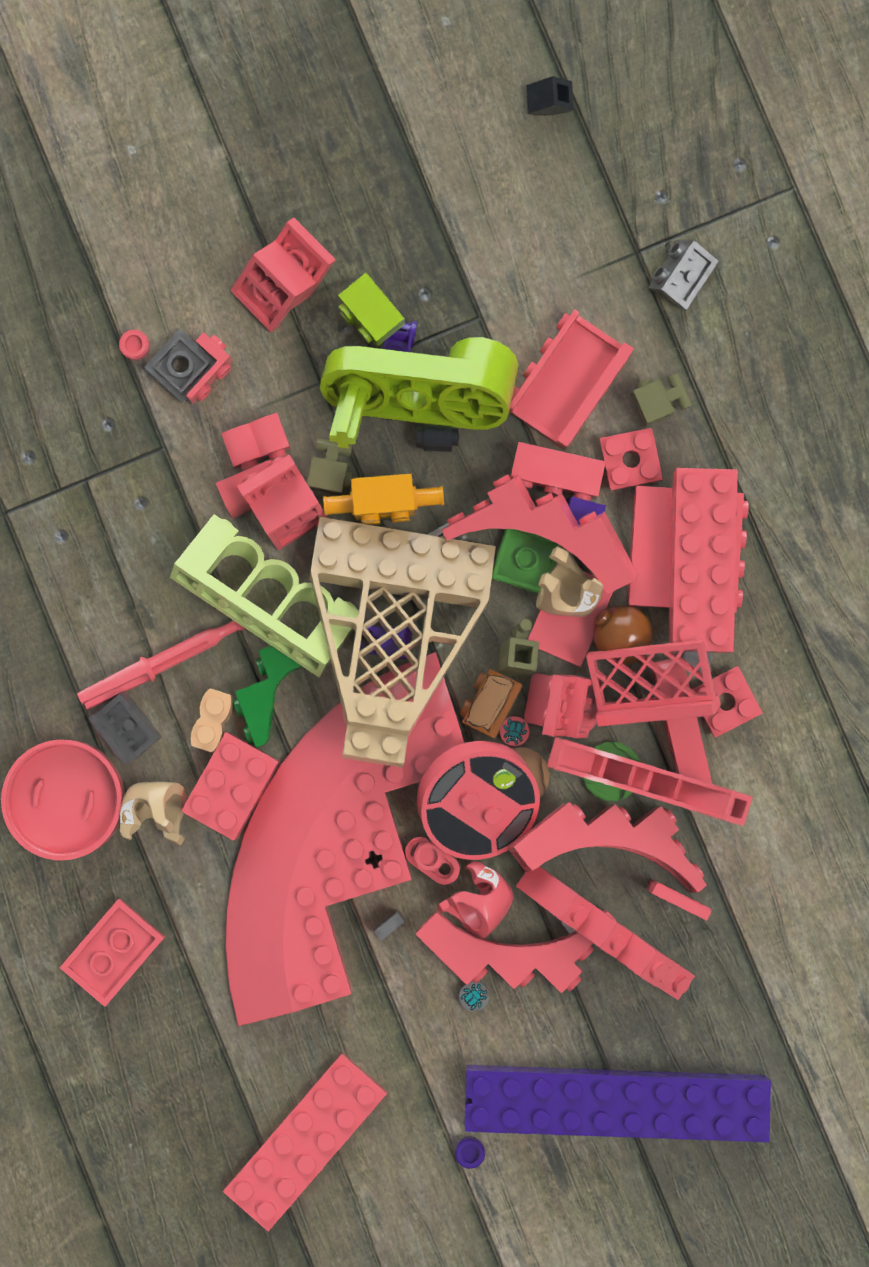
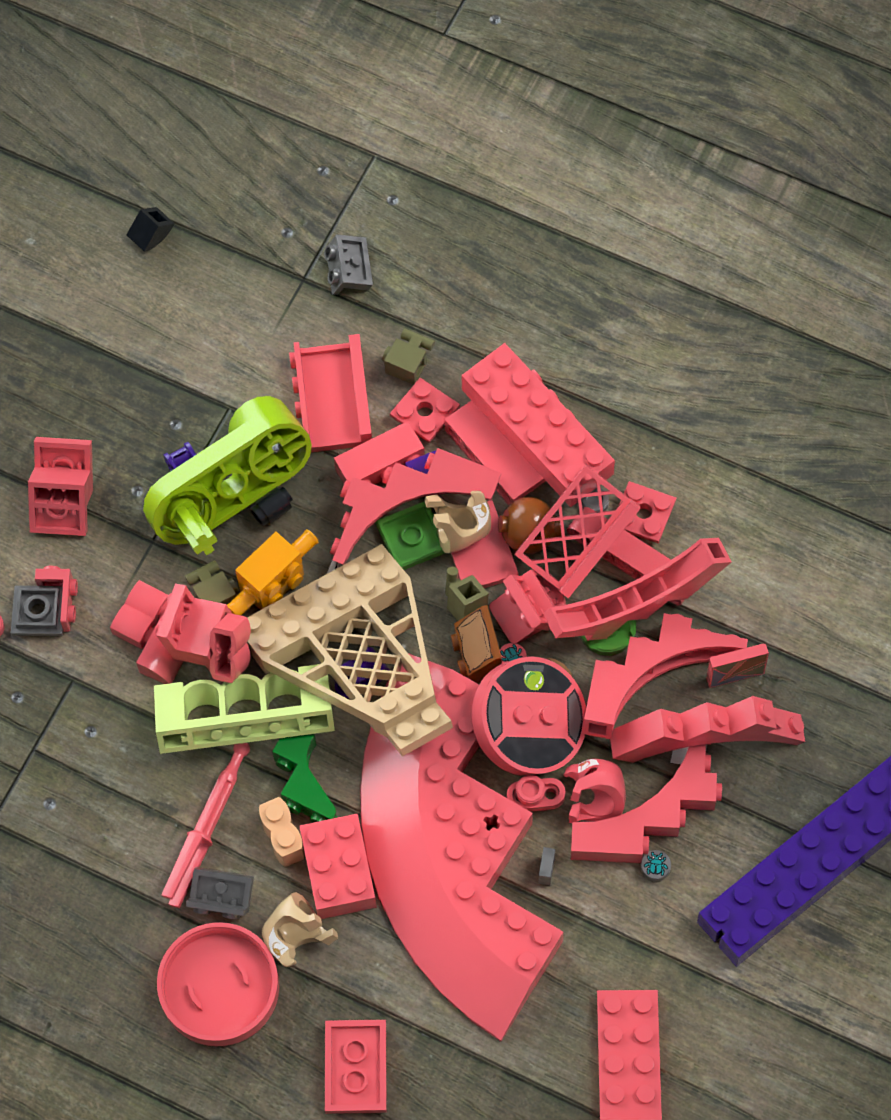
camera: 40 degrees left, 20 degrees down
lime brick [338,273,405,347] -> none
dark purple tile [455,1136,485,1169] -> none
none -> coral brick [210,613,251,683]

